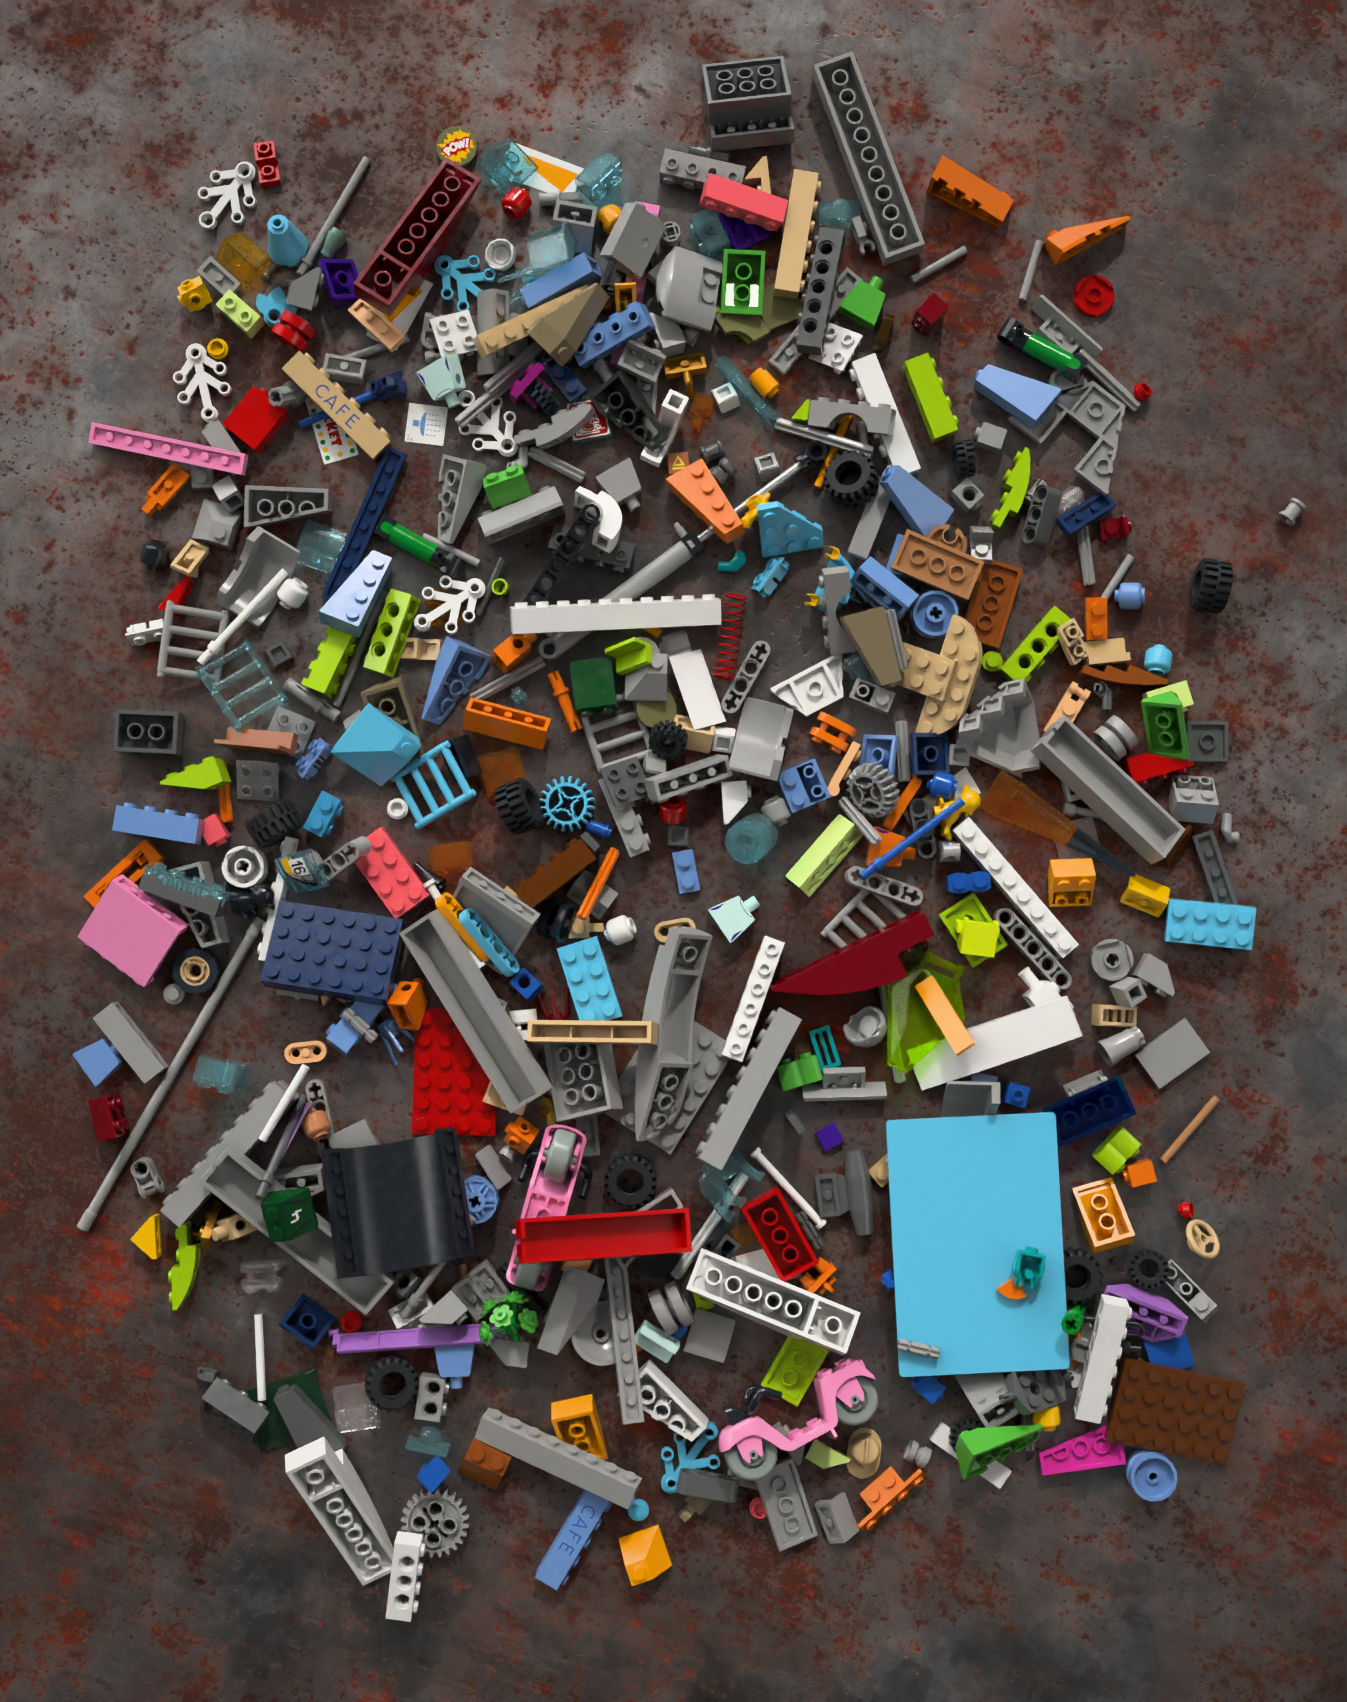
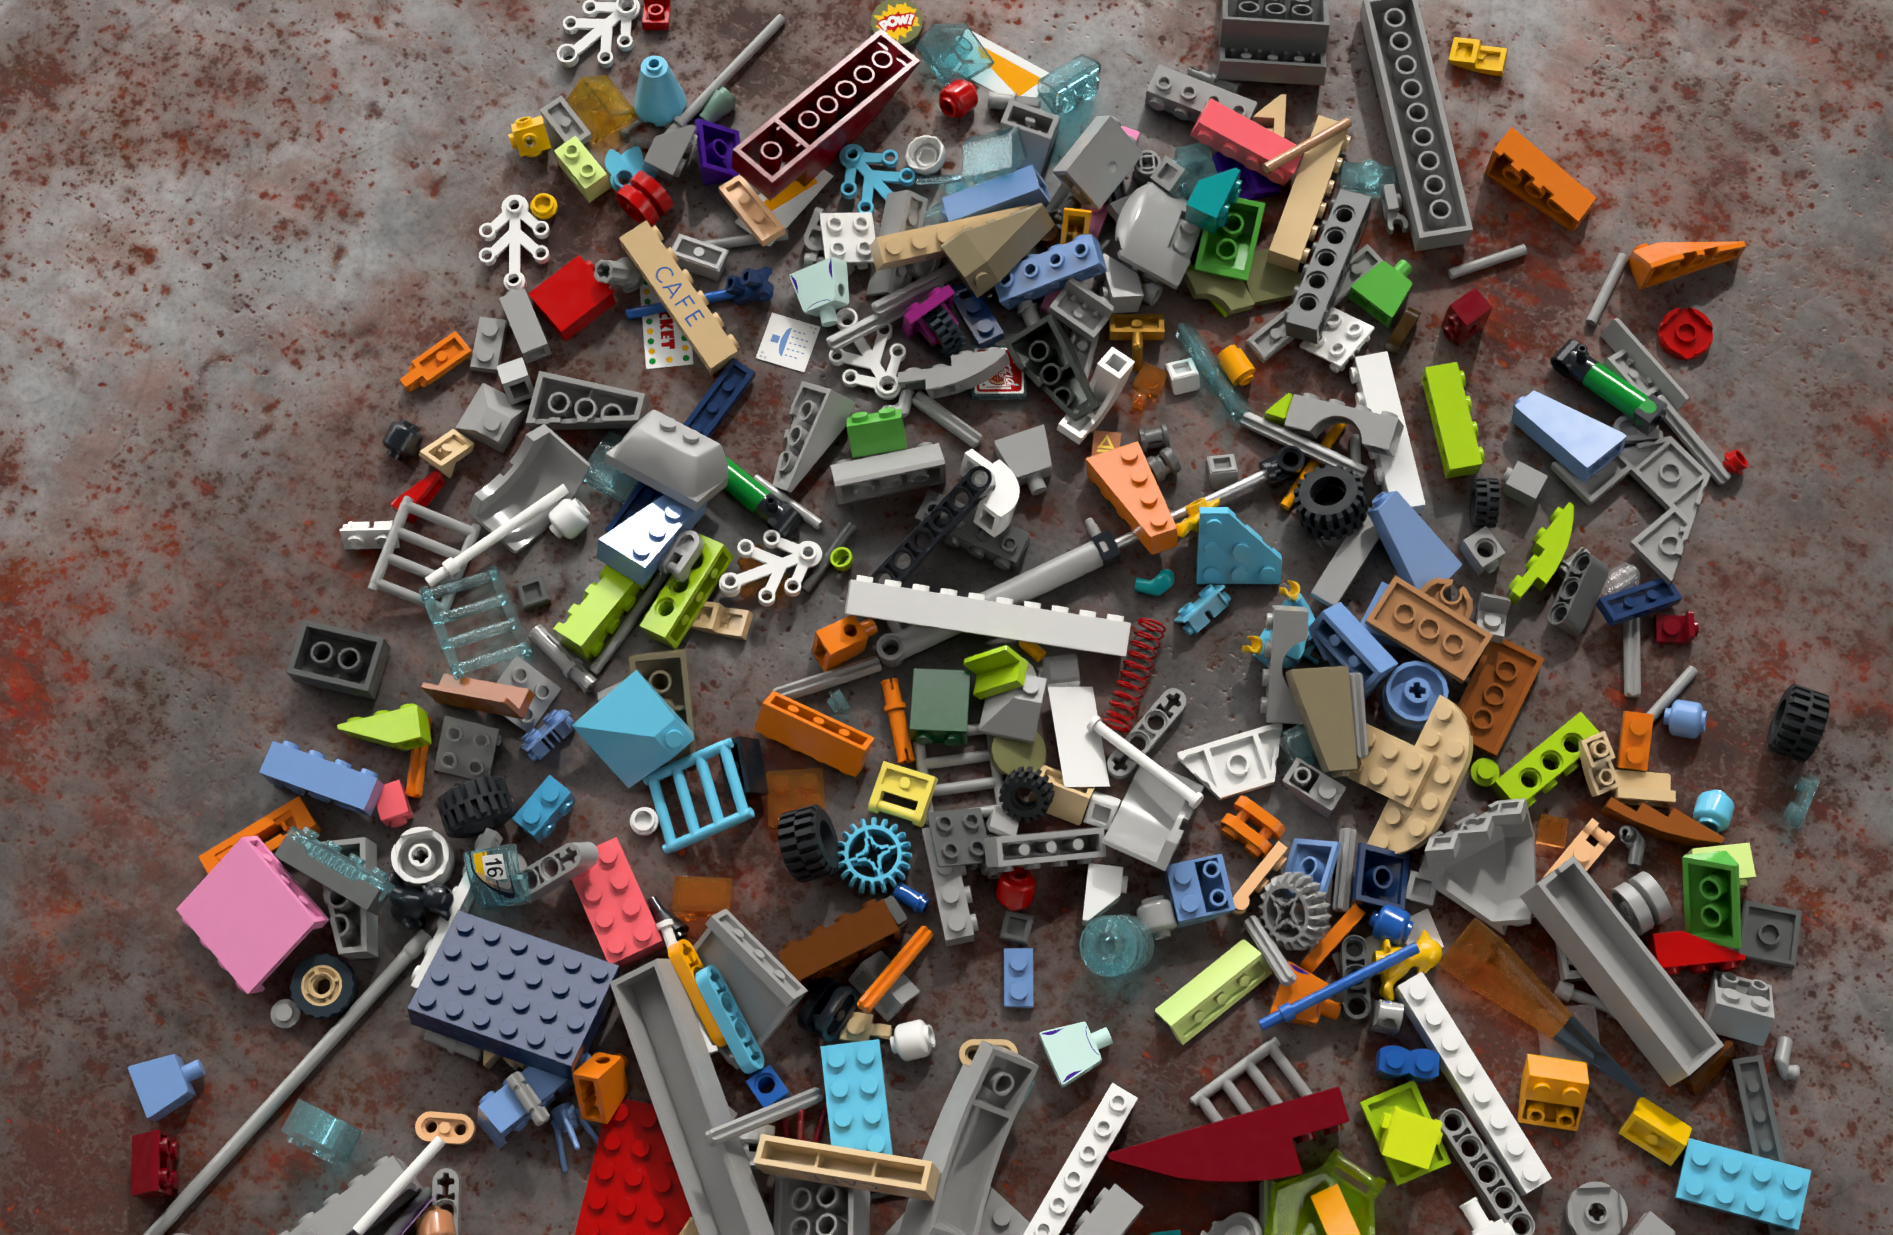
camera: 15 degrees right, 15 degrees down
bright pink plate [88,422,248,475] -> none
light grey panel [93,1002,170,1083] -> none
medium blue wedge [421,636,491,725] -> none
light orange head [597,204,622,236] -> none
light grey beam [845,866,923,907] -> none
none -> light grey windscreen [604,410,729,511]
none -> light grey plate [658,530,704,582]
none -> light grey axle [705,1087,823,1147]
none -> light yellow plate [868,761,938,827]
none -> white bar [1087,715,1204,809]
none -> light grey plate [1150,155,1189,194]
none -> teal slope [1185,168,1242,234]
none -> medium nougat bar [1262,117,1352,174]
none -> yellow slope [1449,37,1508,77]
none -> clear orange tile [1535,814,1569,849]
none -> clear light blue plate [1783,773,1820,829]

